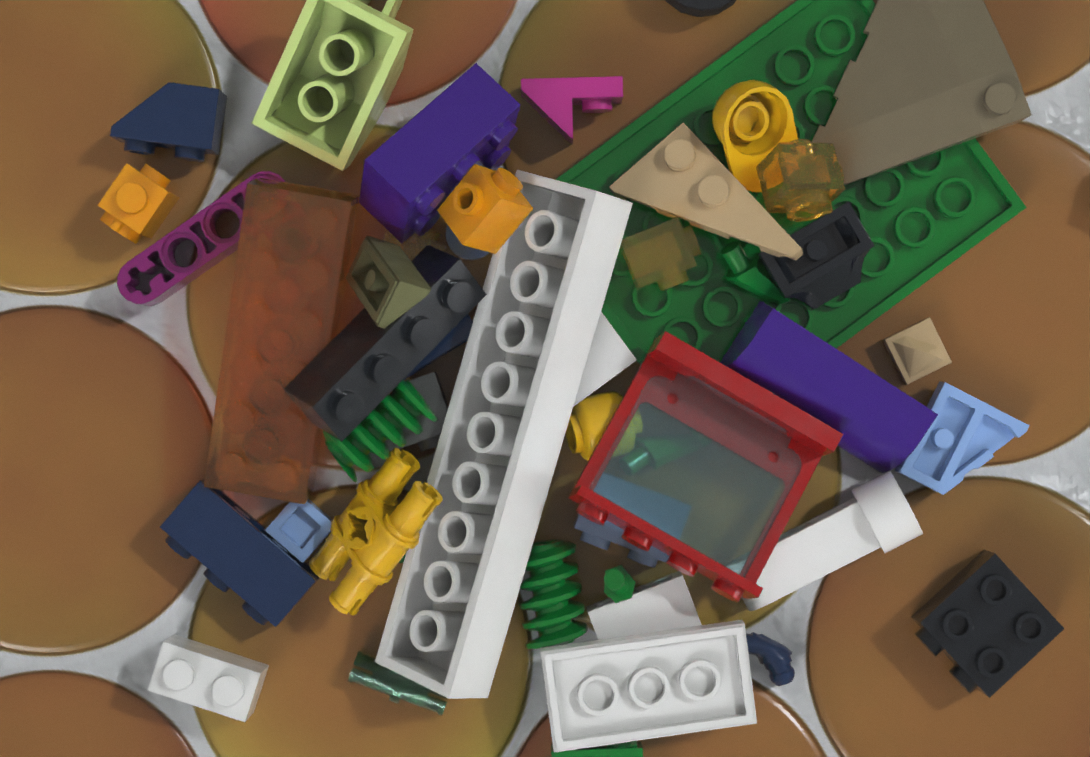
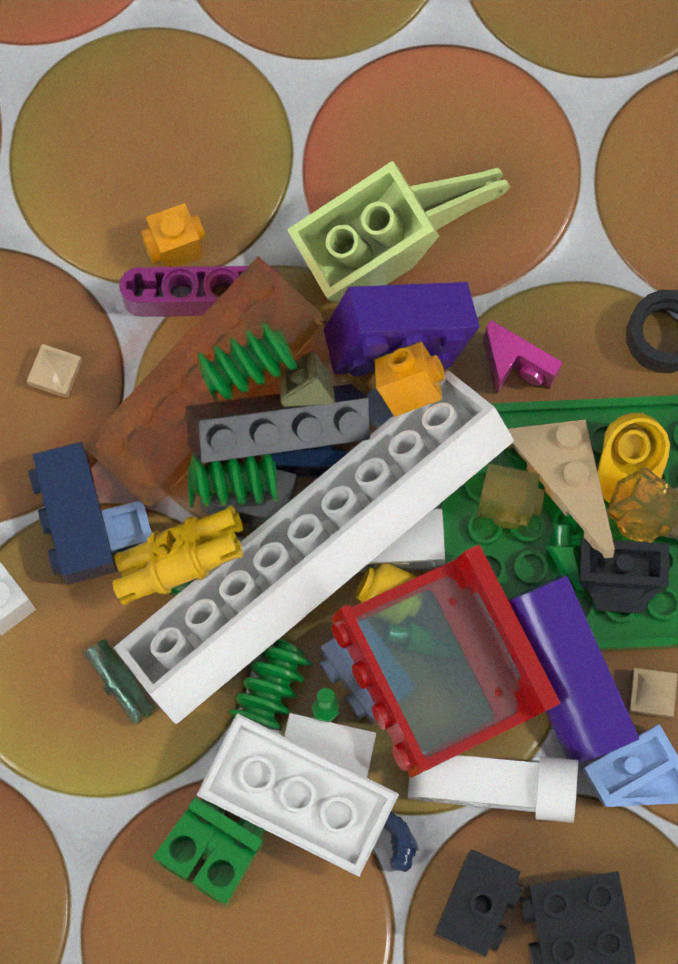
camera: 30 degrees right, 15 degrees down
dark blue slope [110,82,227,162] -> none
none -> tan tile [27,344,83,399]
none -> green piece [197,321,297,403]
none -> black brick [433,849,524,958]

